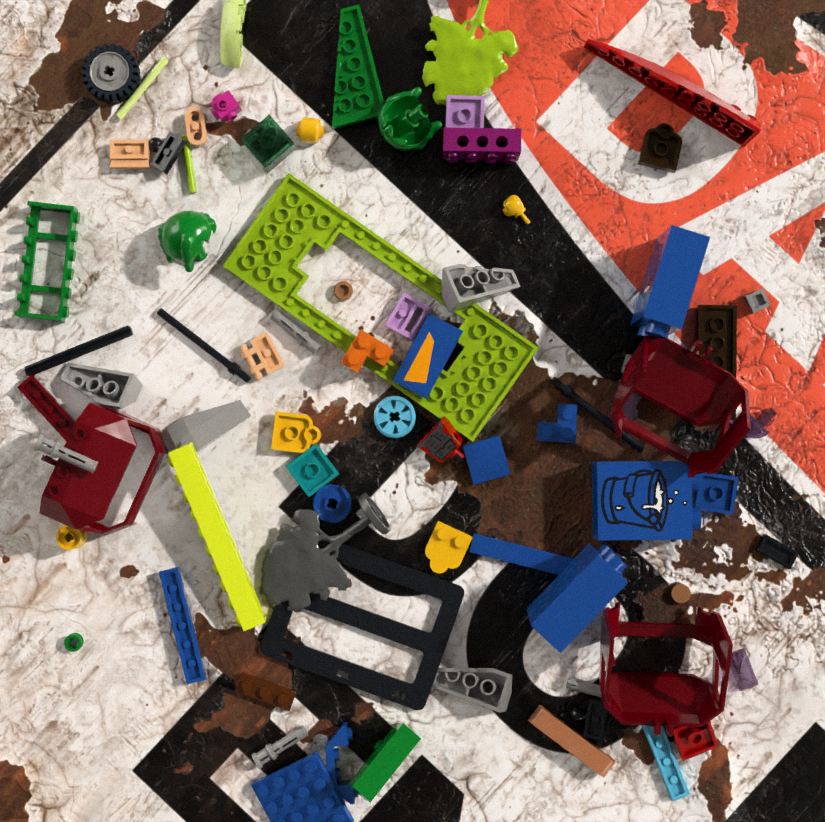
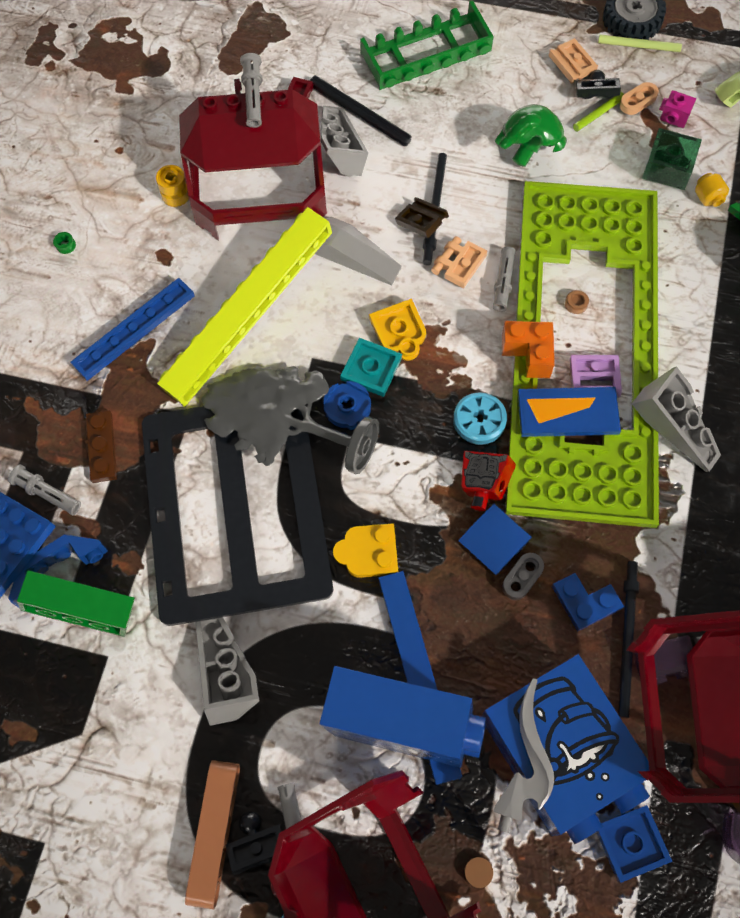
camera: 60 degrees right, 20 degrees down
none -> dark brown plate [395,197,449,238]
none -> light grey piece [494,678,554,833]
none -> flat silver plate [502,553,544,600]

